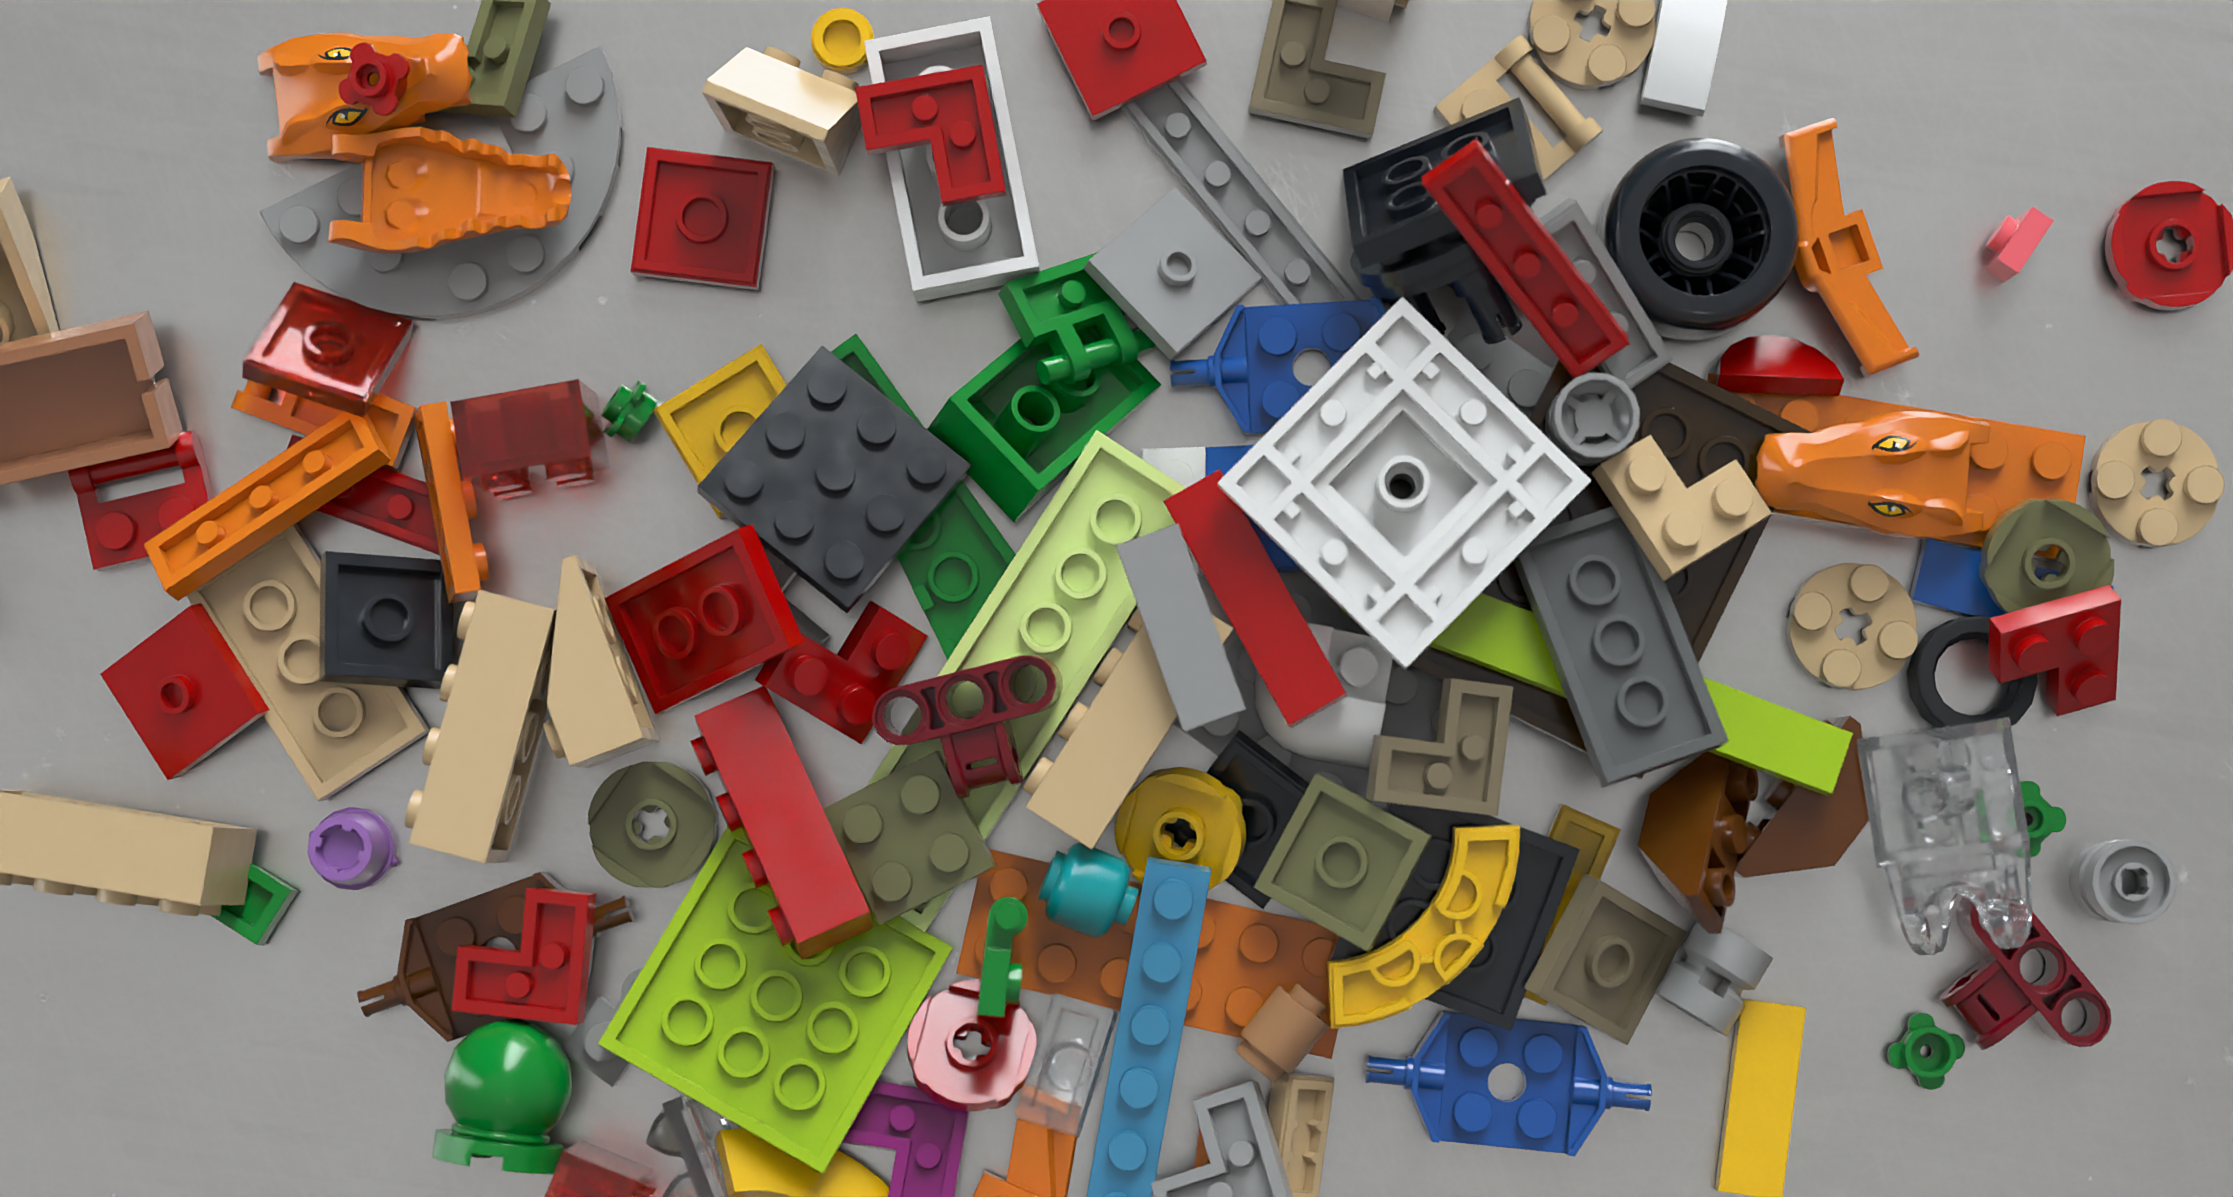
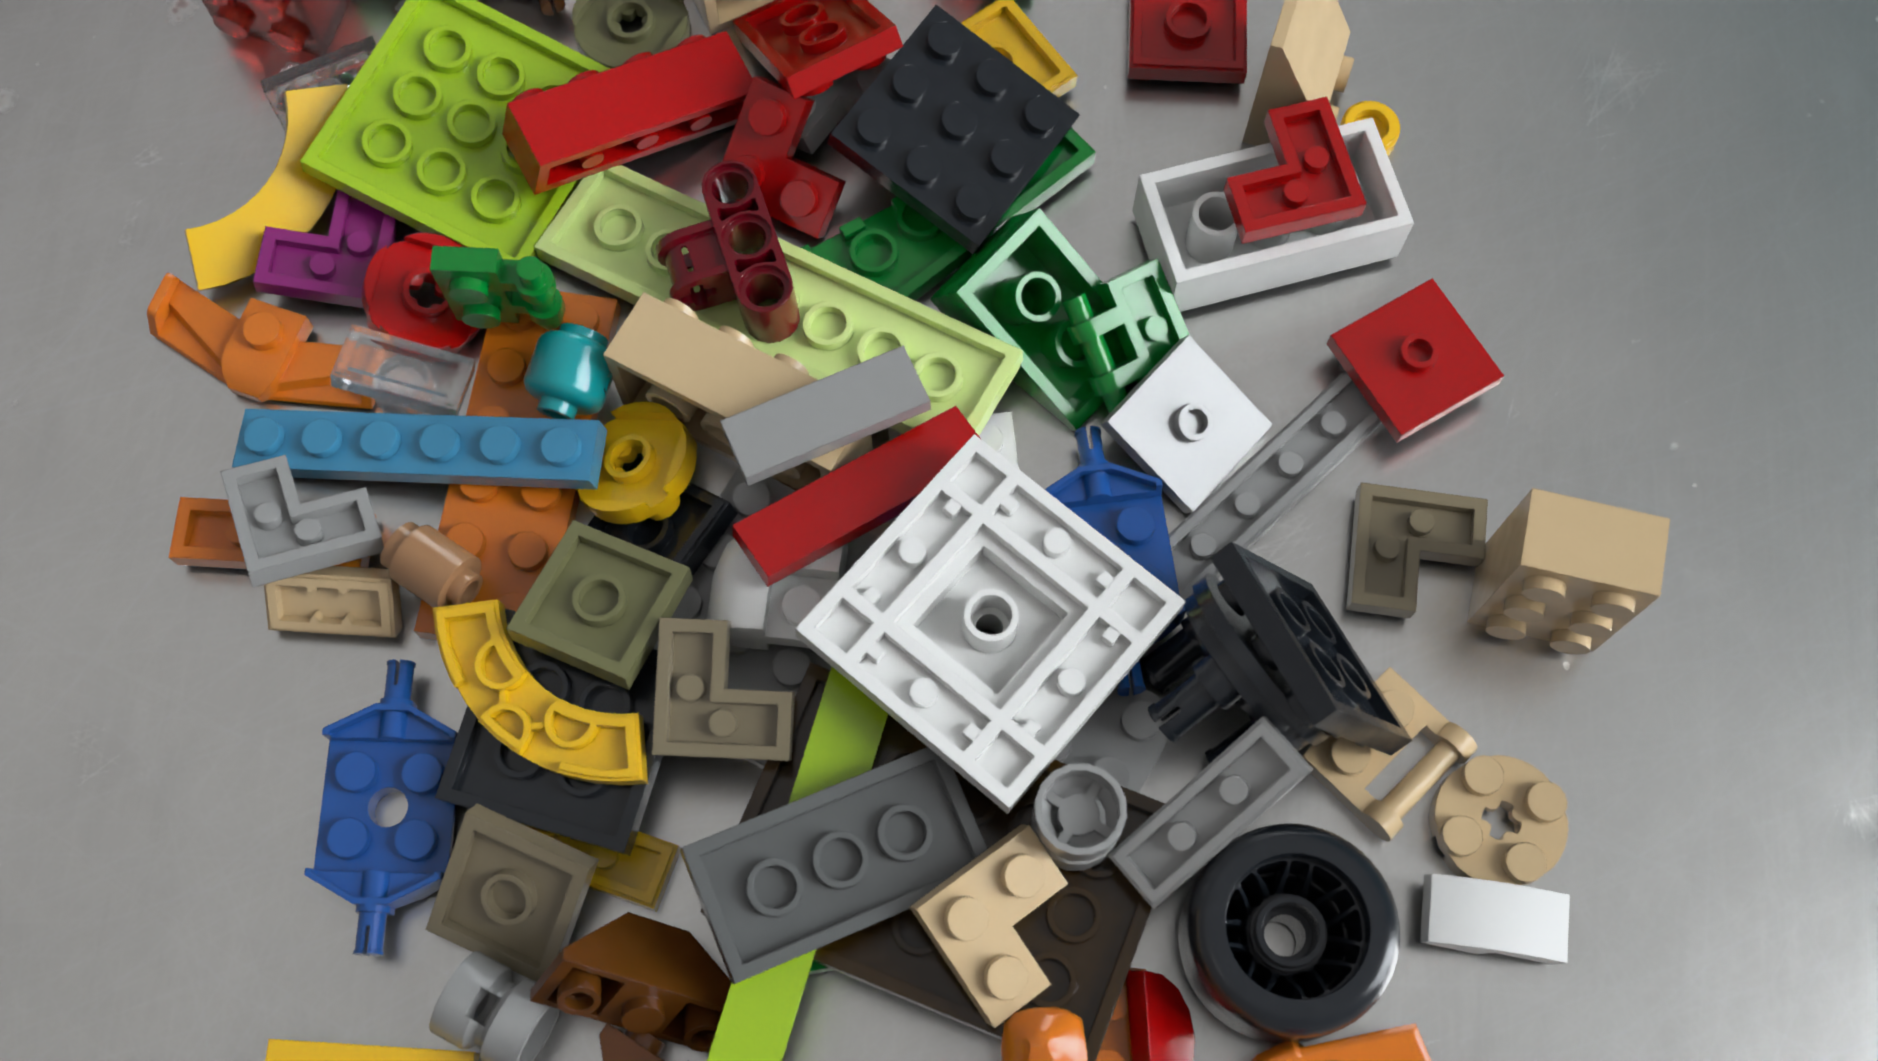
camera: 80 degrees right, 15 degrees down
olive plate [823,751,997,925] -> none
red tile [1422,139,1630,379] -> none

